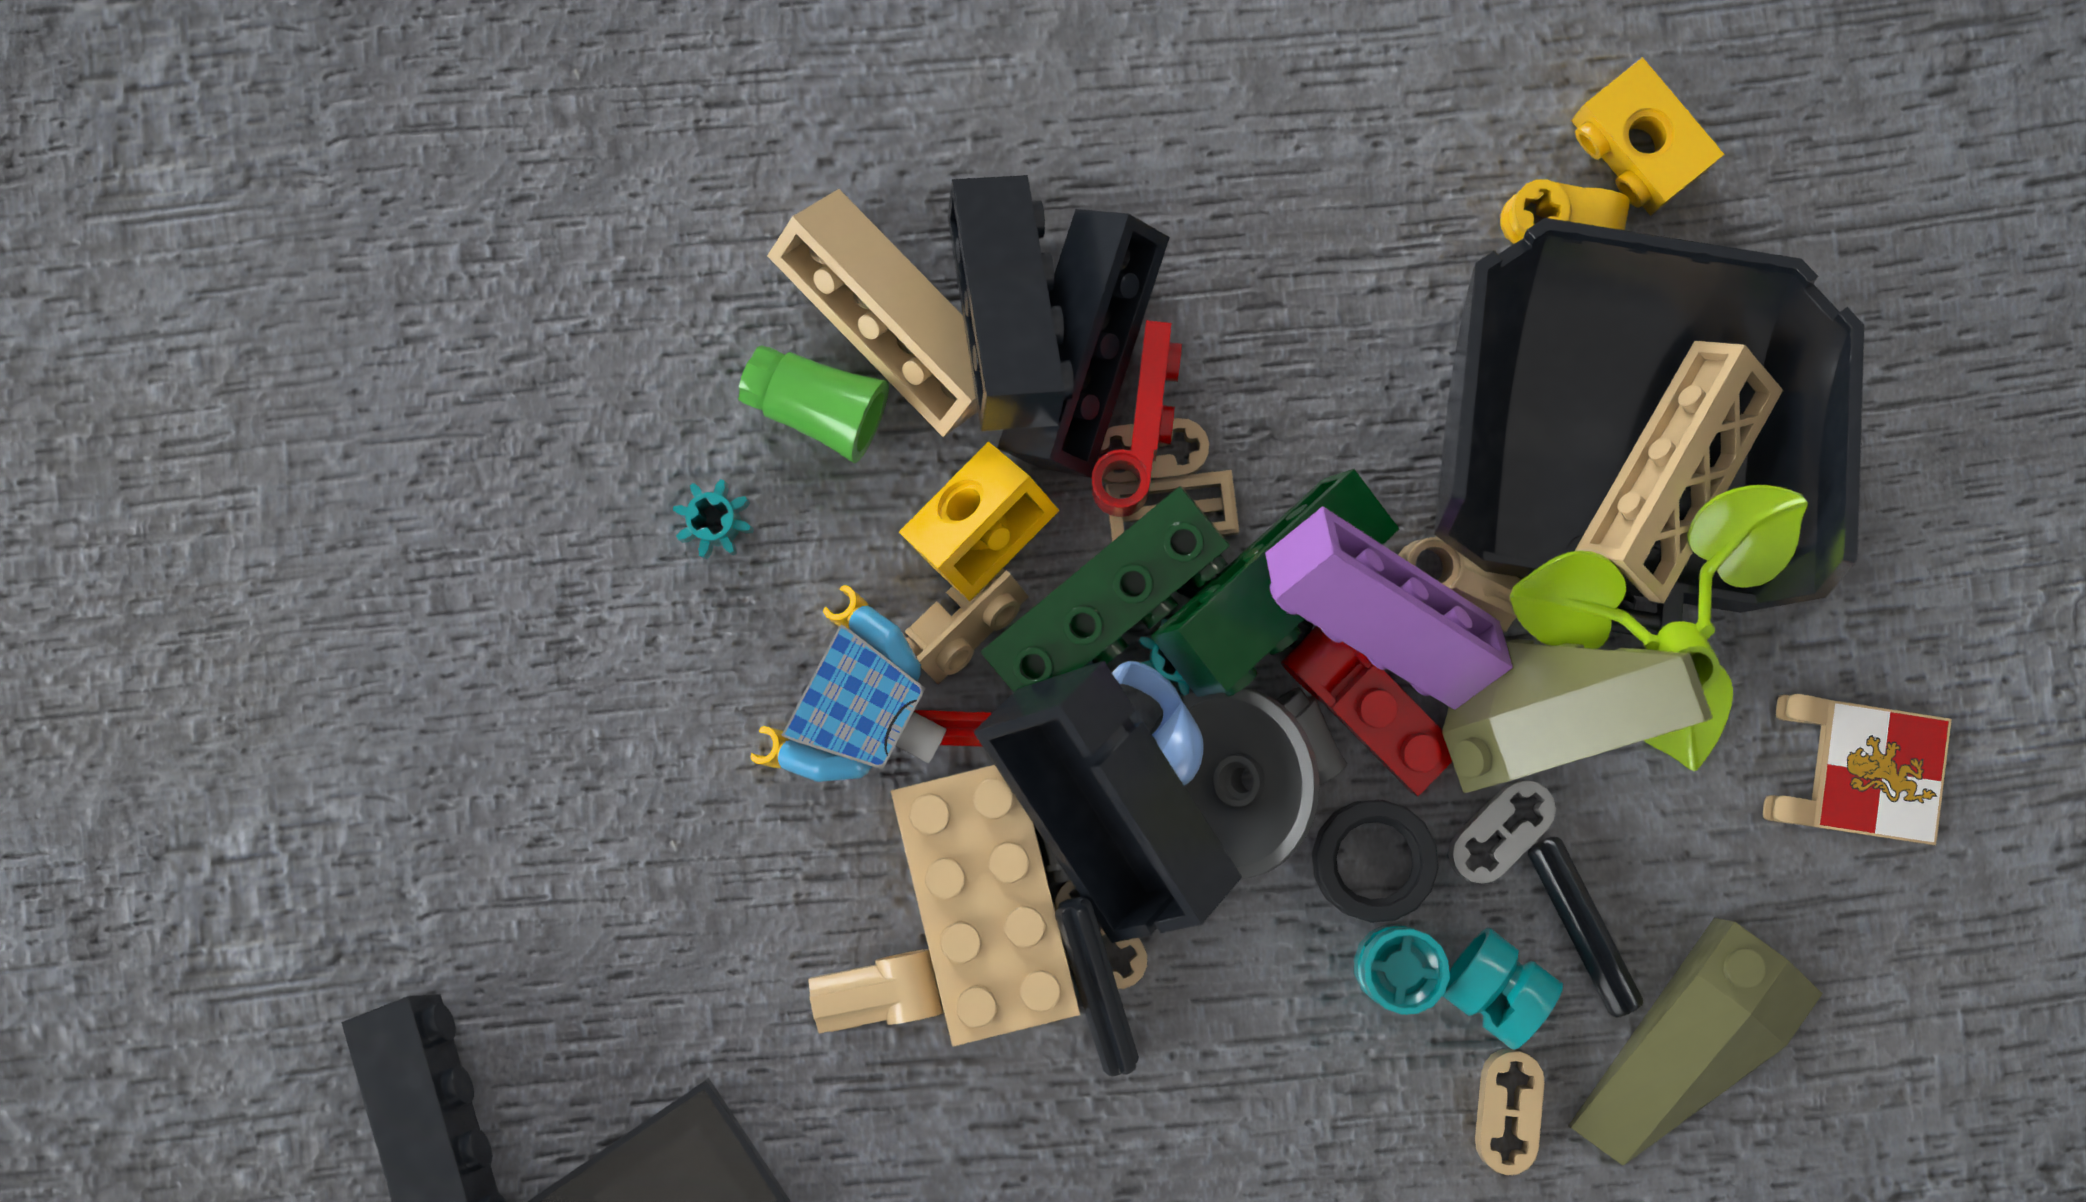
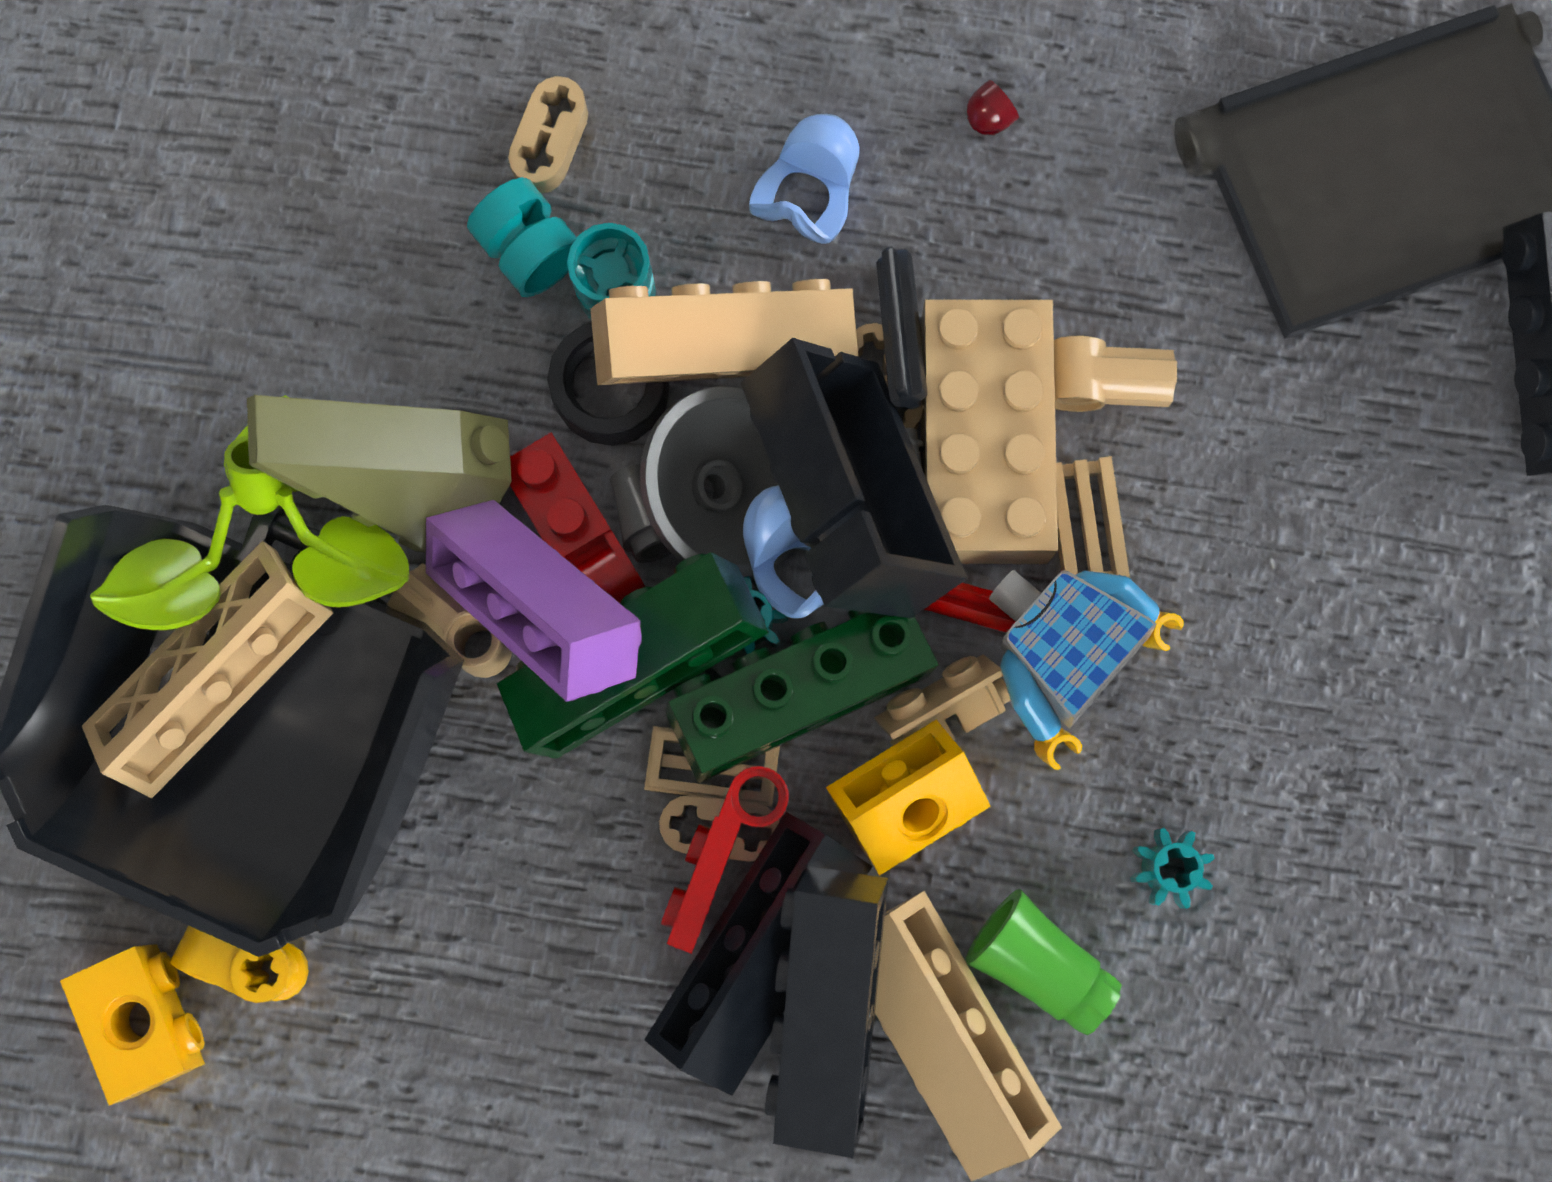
camera: 165 degrees left, 5 degrees down
light grey beam [1448,780,1556,884] -> none
black axle [1528,837,1643,1018] -> none
olive wedge [1568,917,1823,1166] -> none
flag [1763,694,1952,845] -> none
none -> tan brick [590,279,858,385]
none -> light blue piece [749,114,859,244]
none -> tan tile [1056,456,1130,578]

